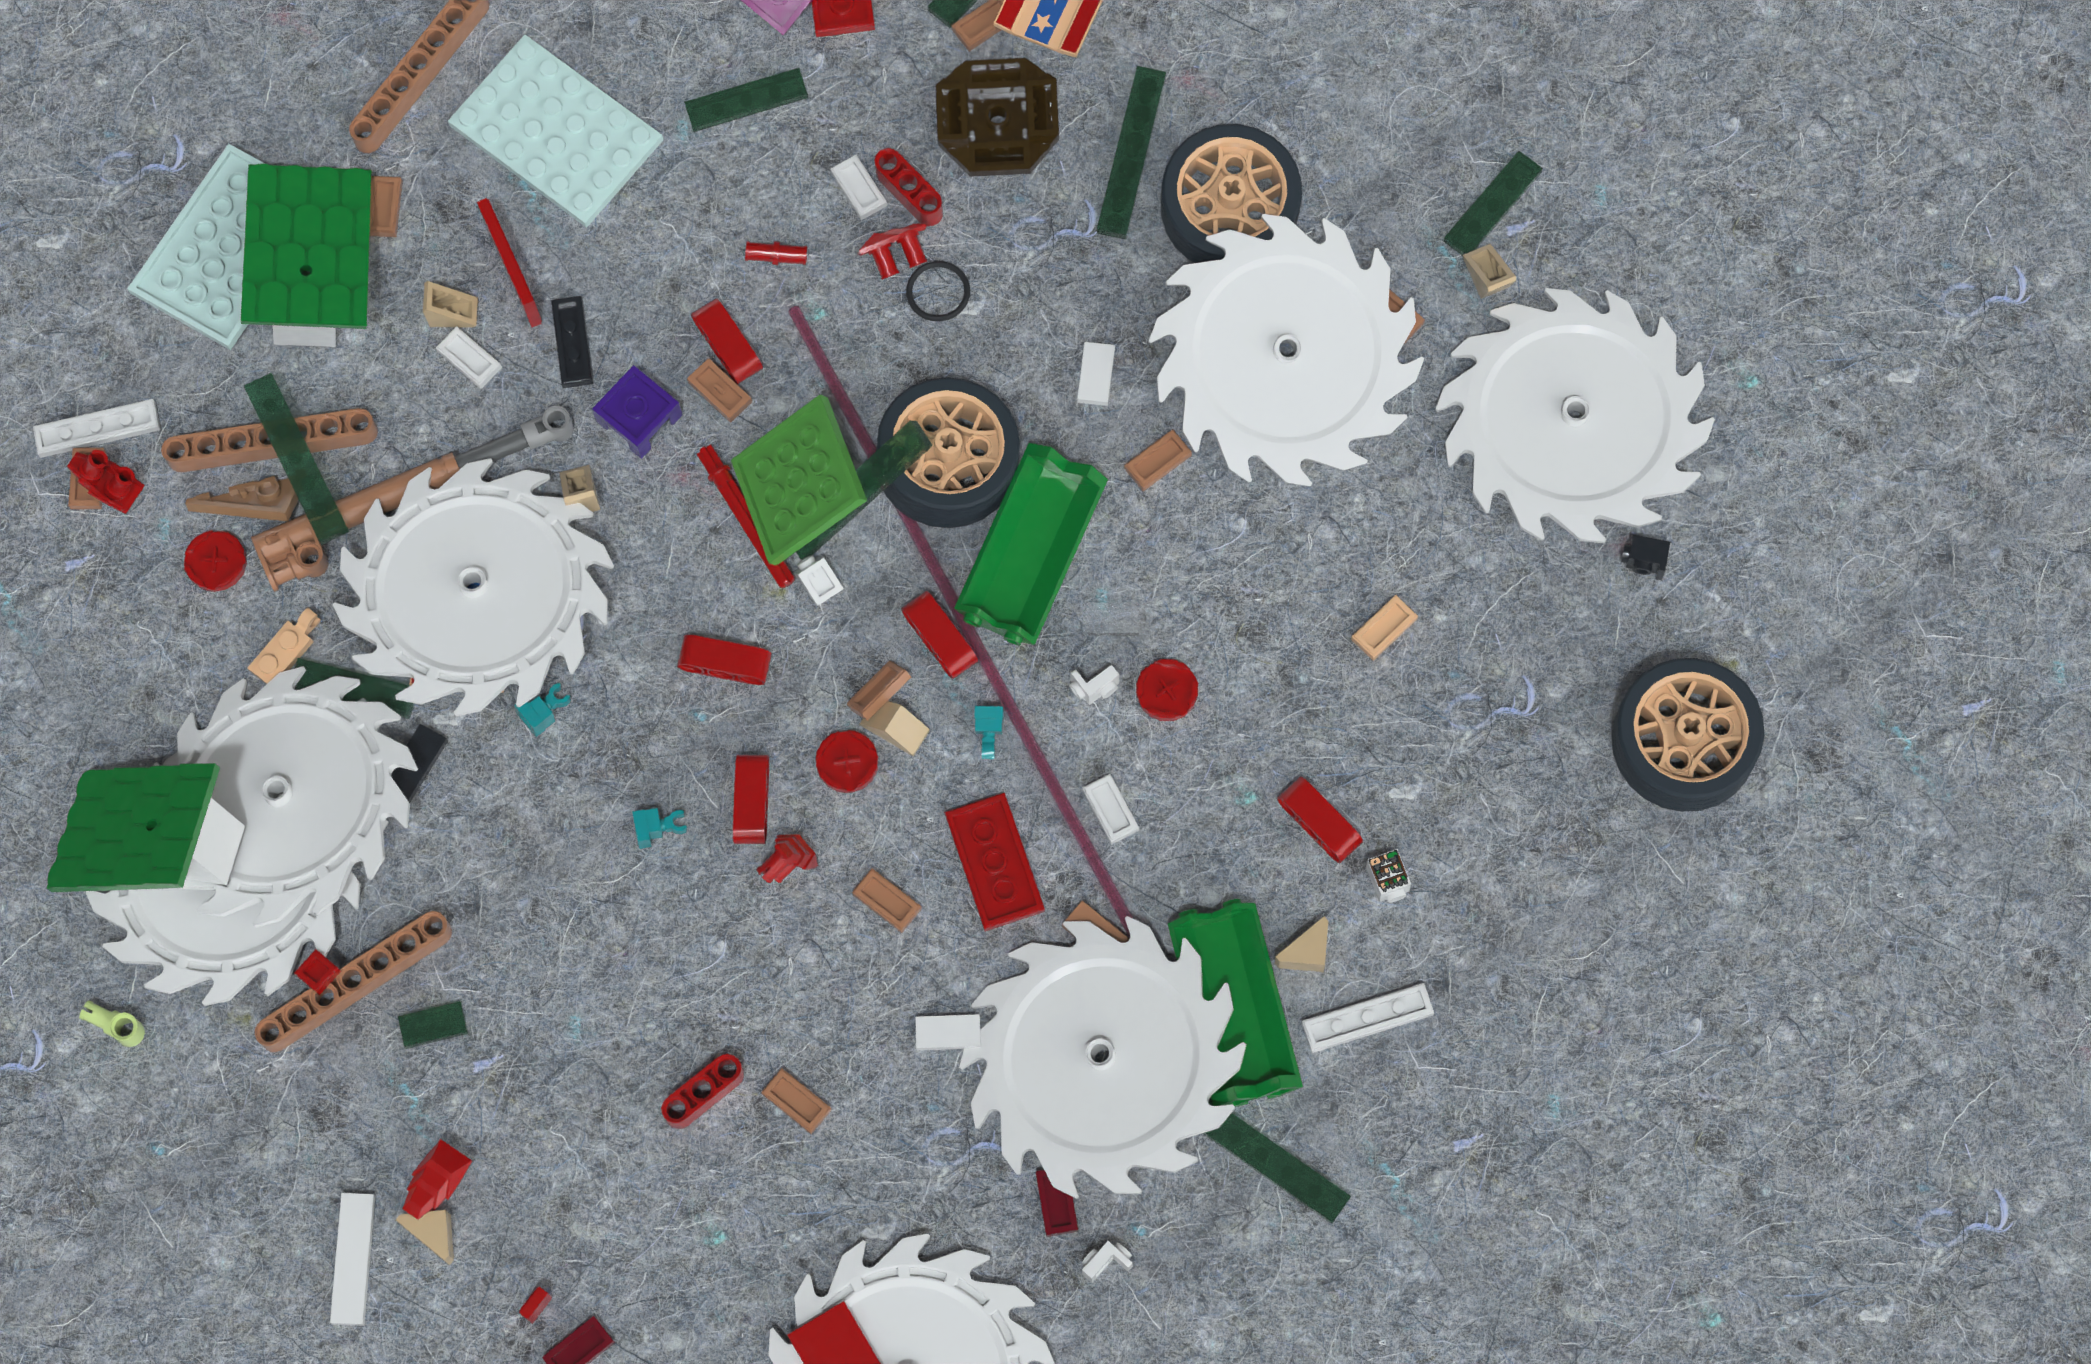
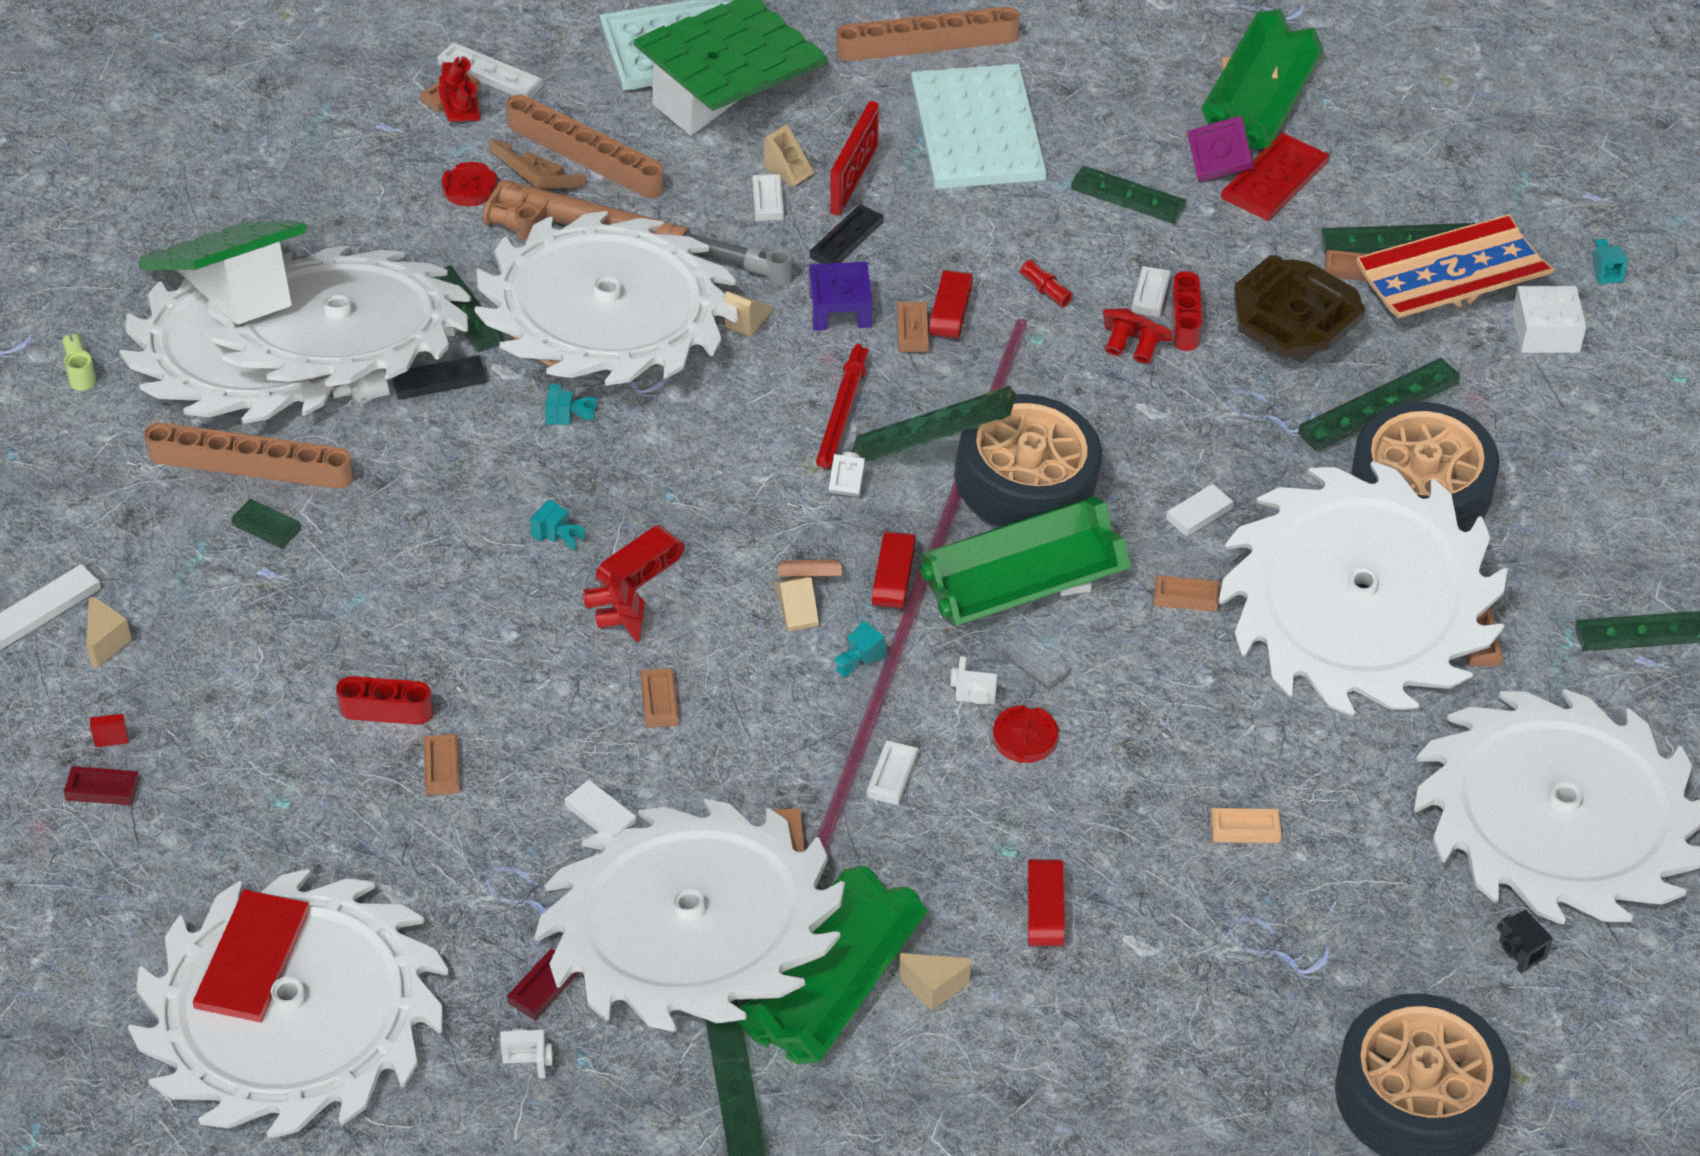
camera: 40 degrees right, 25 degrees down
clear green tile [244,373,350,545] -> none
light nougat plate [248,607,321,684] -> none
red tile [294,949,341,995] -> none
nougat tile [370,176,403,237] -> none
red connector [402,1139,472,1220] -> none
red beam [677,635,772,685] -> none
bright green plate [731,395,867,565] -> none
red tile [816,730,879,793] -> none
black tyre [906,261,970,321] -> none
red tile [944,793,1045,932] -> none
white tile [1302,983,1434,1053] -> none
brick [1366,849,1411,903] -> none
tan slope [1463,244,1516,299] -> none

